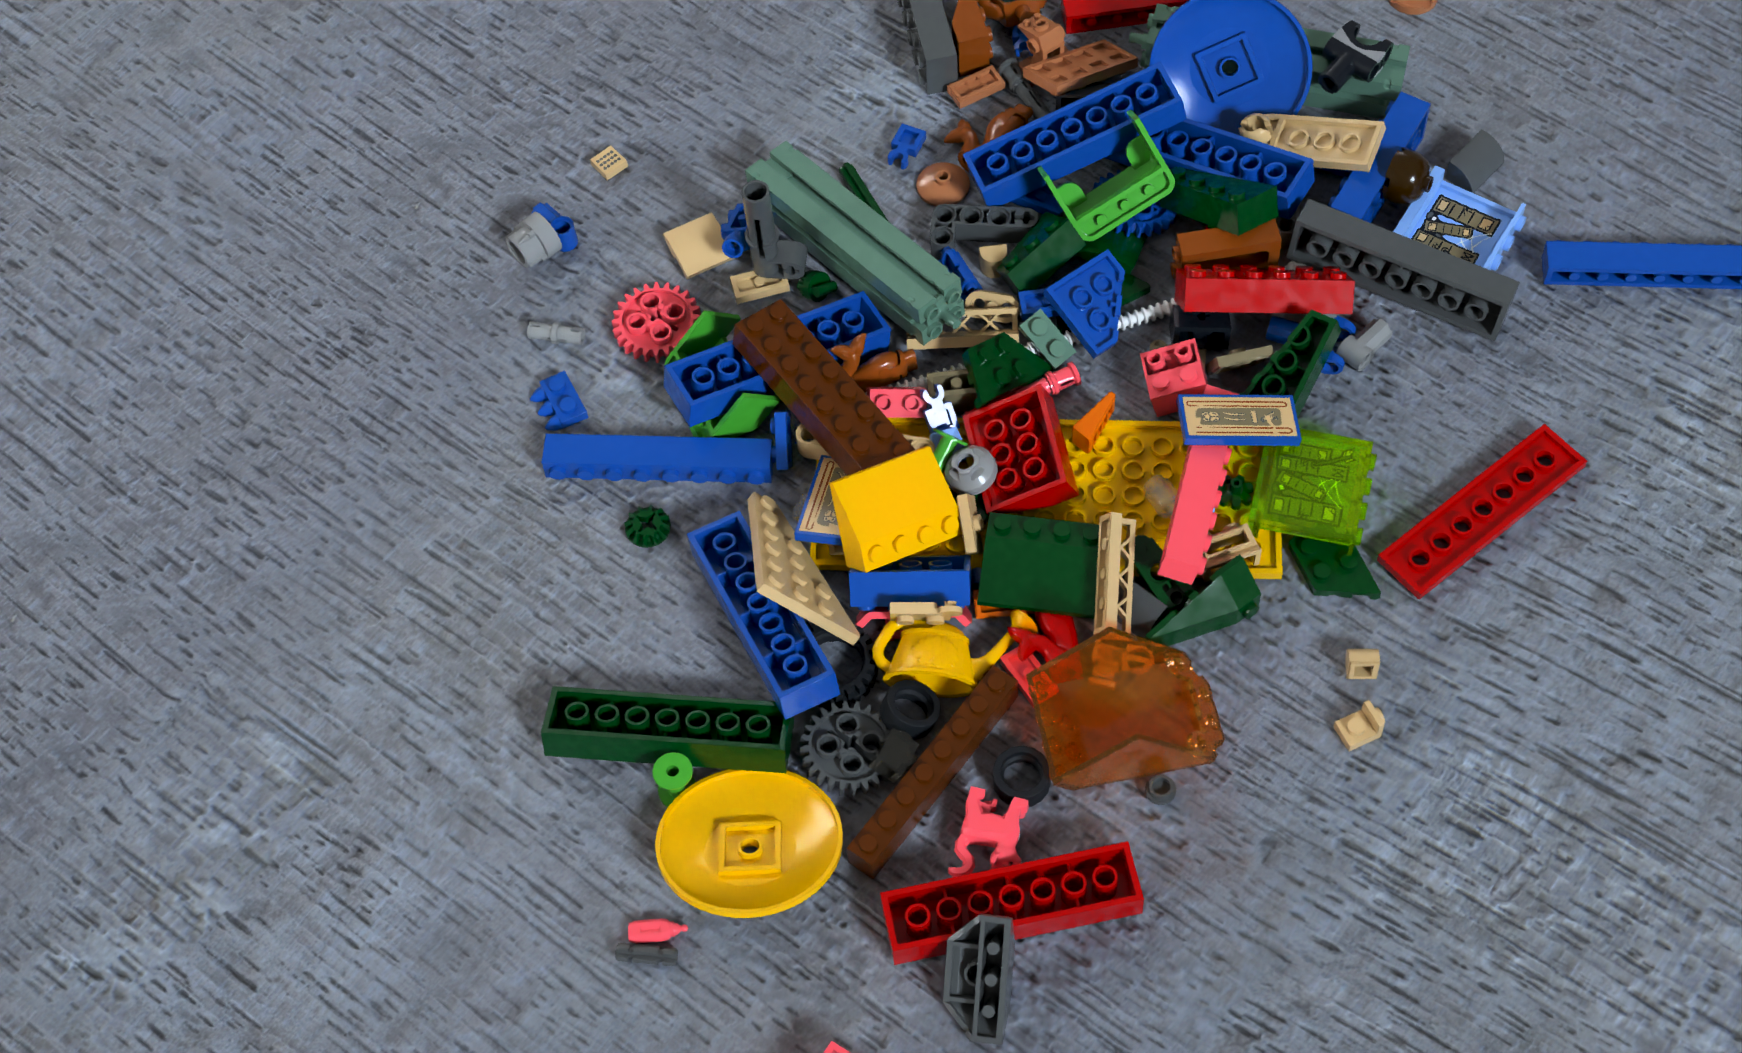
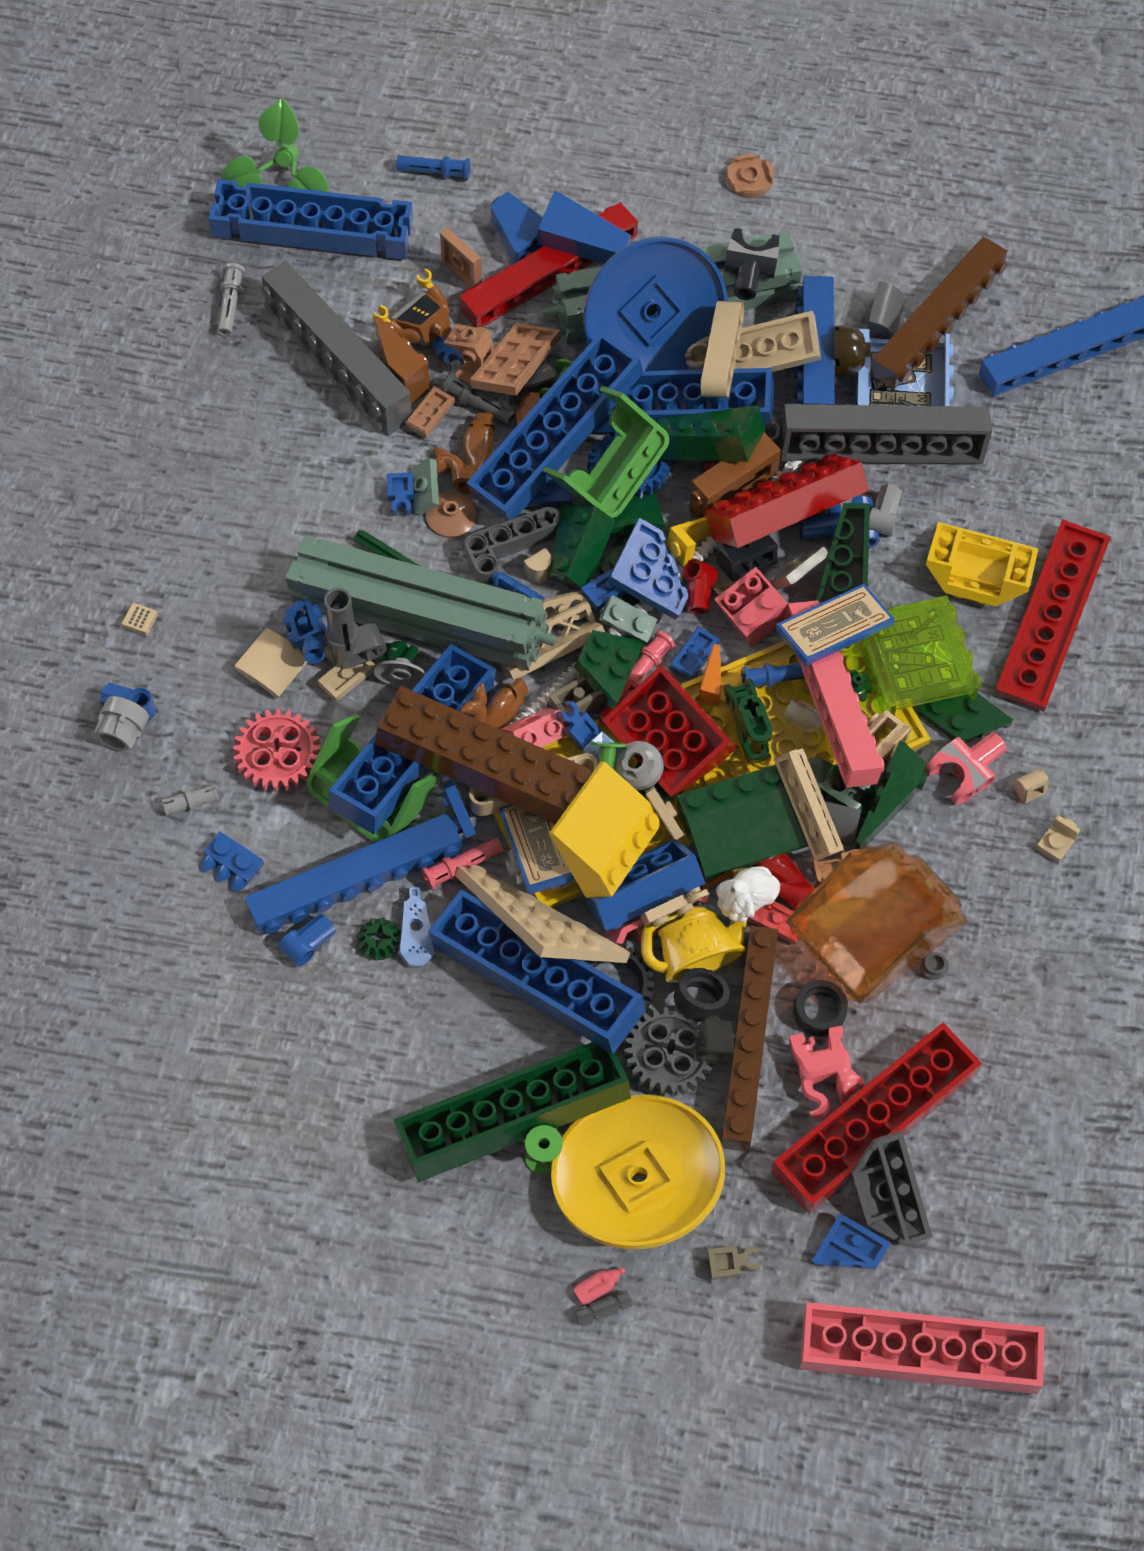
camera: 35 degrees left, 5 degrees up
none -> blue piece [278,913,336,967]
none -> light grey dish [374,658,426,688]
none -> medium blue piece [399,887,435,968]
none -> sand green plate [412,458,439,515]
none -> coral pin [421,837,503,891]
none -> yellow bracket [667,517,711,566]
none -> blue plate [669,626,720,681]
none -> red piece [683,558,718,614]
none -> tan beam [701,301,744,398]
none -> dark tan plate [707,1246,761,1280]
none -> white hair [716,867,780,923]
none -> dark green piece [724,678,773,763]
none -> blue pin [741,663,805,688]
none -> blue wing [812,1213,891,1270]
none -> reddish brown brick [869,236,1008,390]
none -> coral connector [924,732,1007,805]
none -> yellow slope [926,522,1038,606]

